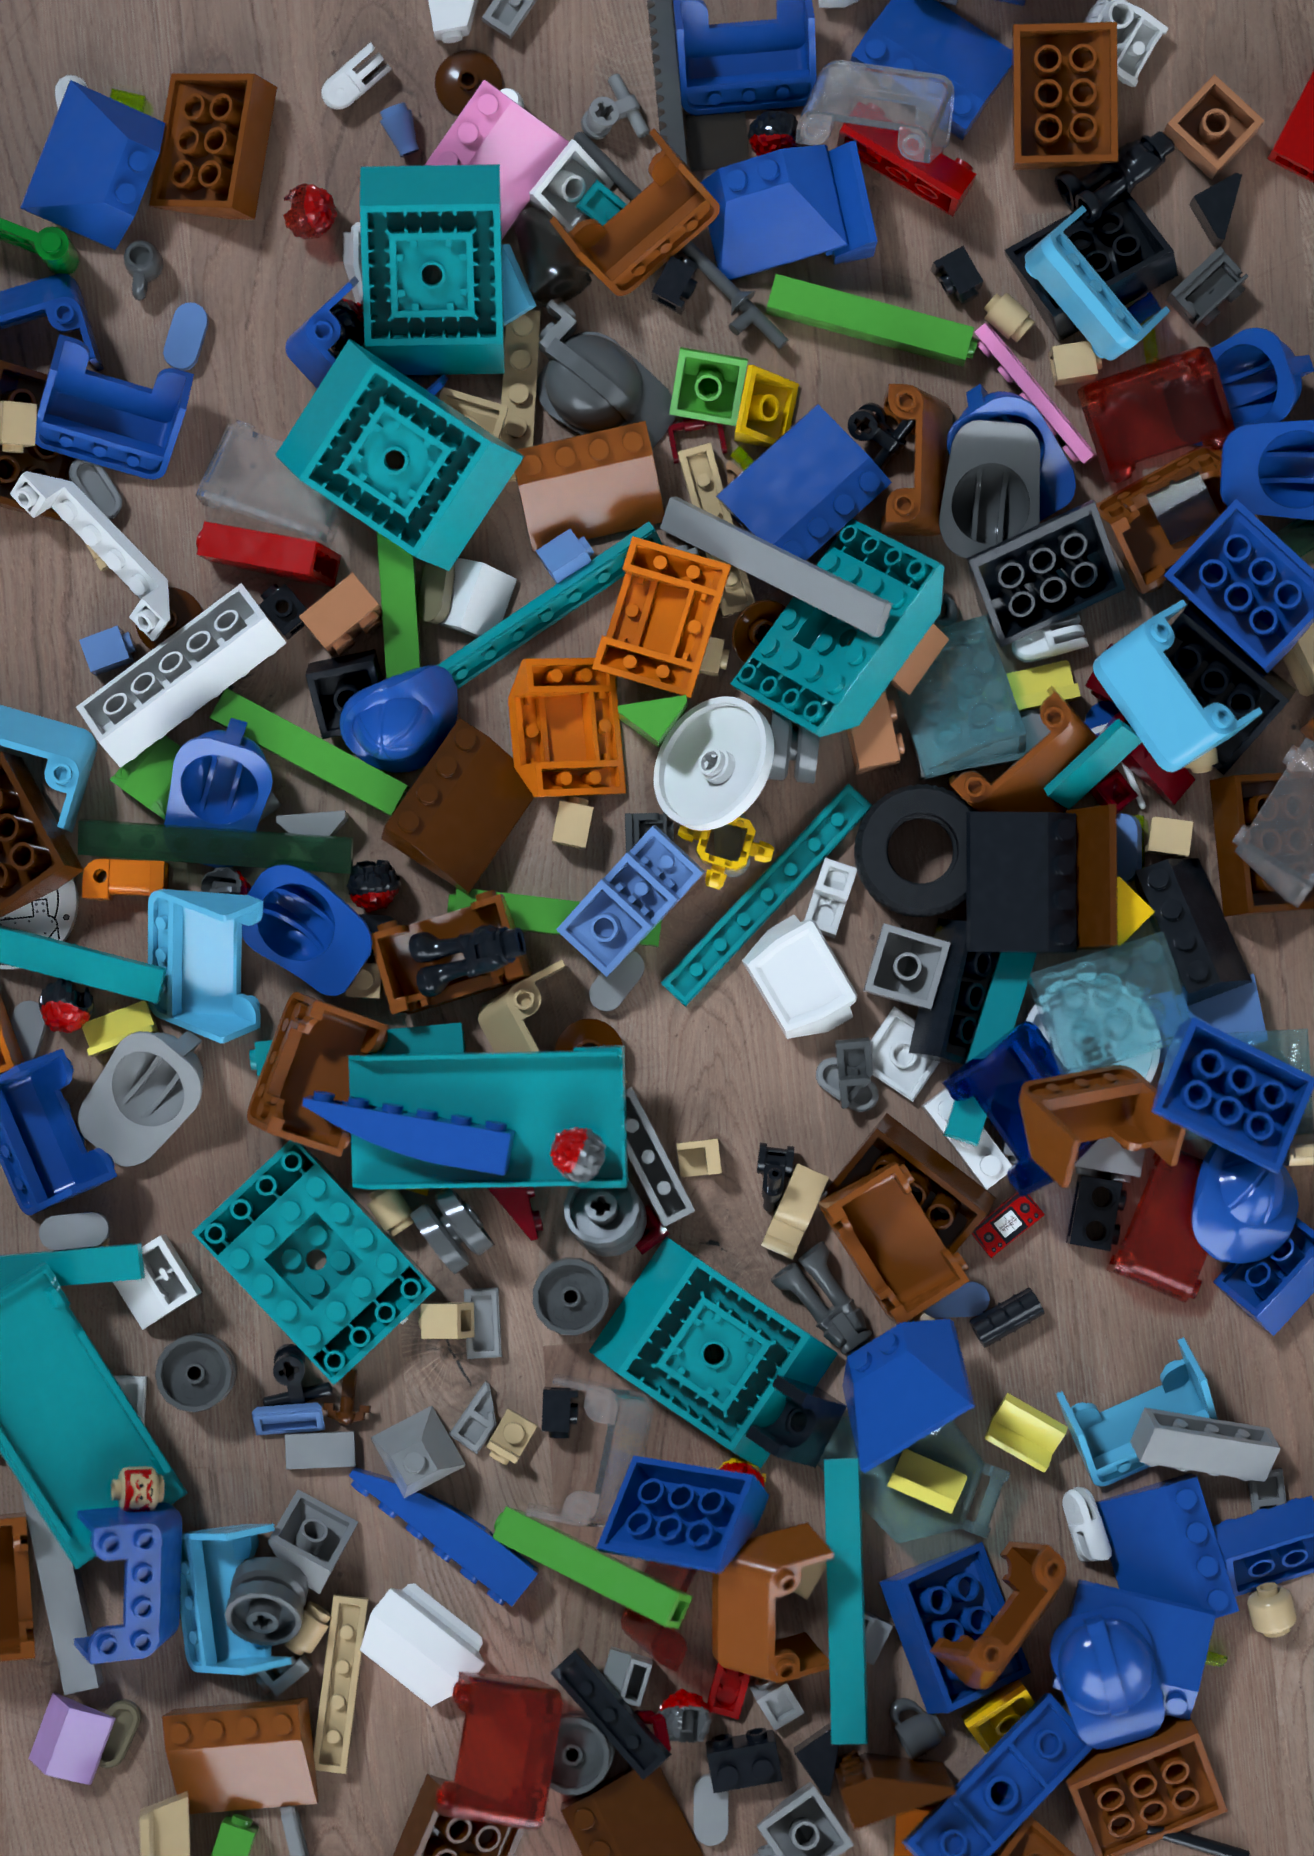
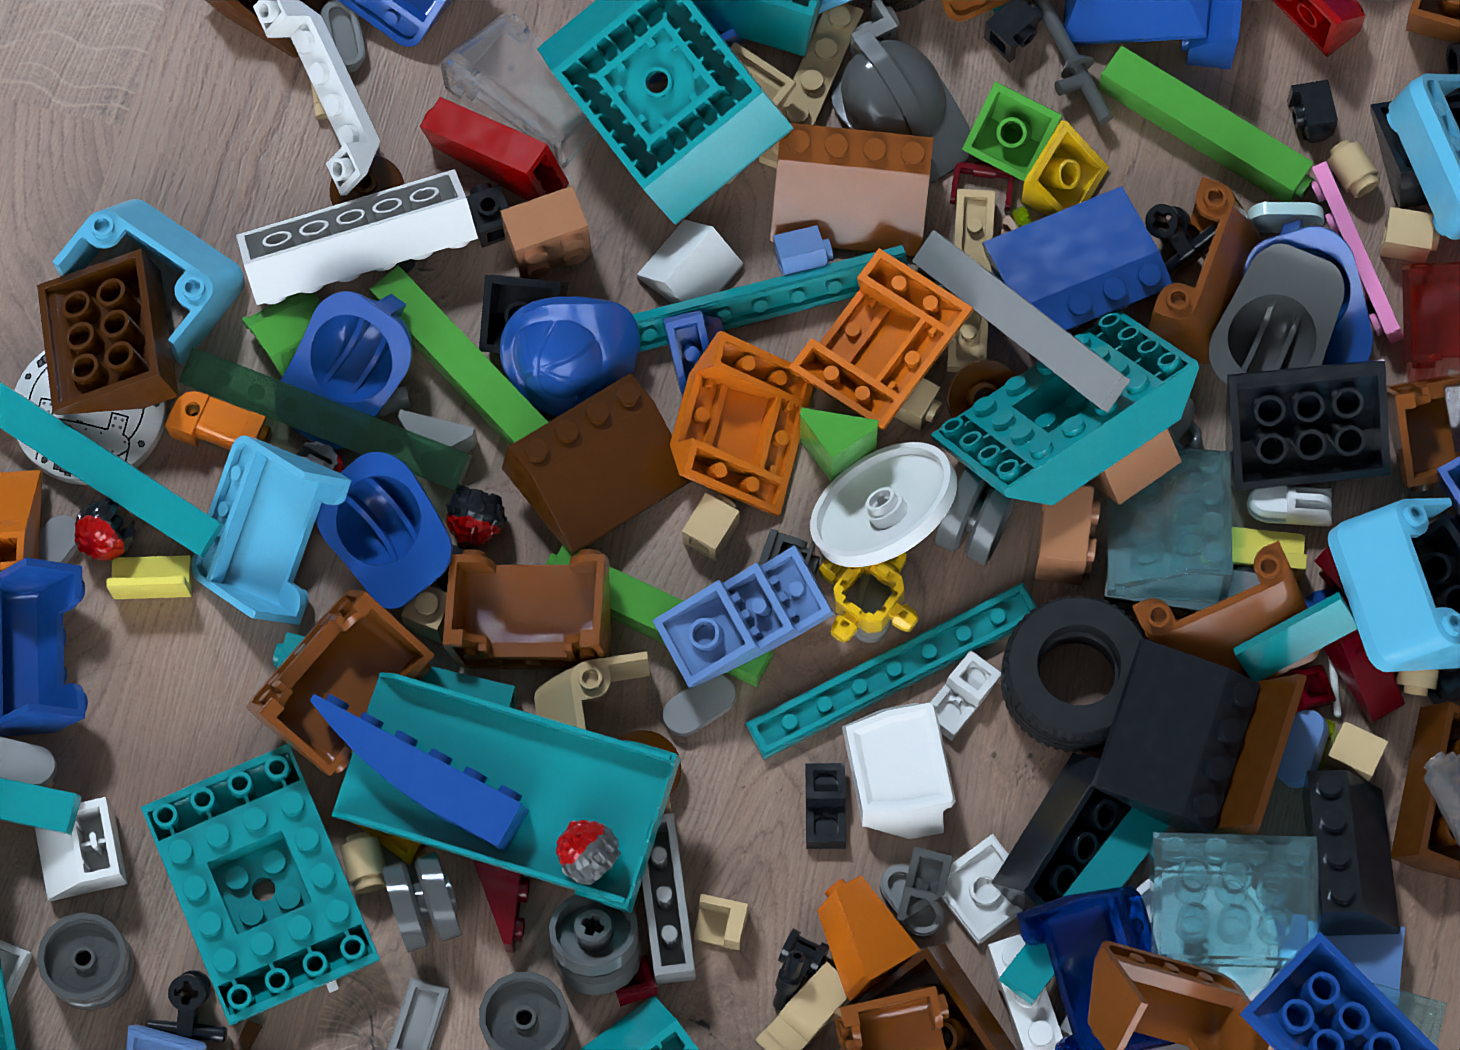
camera: 20 degrees right, 15 degrees down
light grey piece [78,1030,204,1167] -> none
medium blue brick [79,626,136,676] -> none
bright green brick [377,532,422,679] -> none
black piece [409,924,526,997] -> none
dark tan tile [418,562,455,624] -> none
tan brick [418,1302,475,1339] -> none
light grey slope [863,923,951,1010] -> none
yellow slope [1106,877,1155,950] -> none
none -> blue slope [663,310,724,394]
none -> black slope [805,763,846,849]
none -> orange slope [817,875,921,1001]
none -> light aqua tile [1248,202,1325,233]

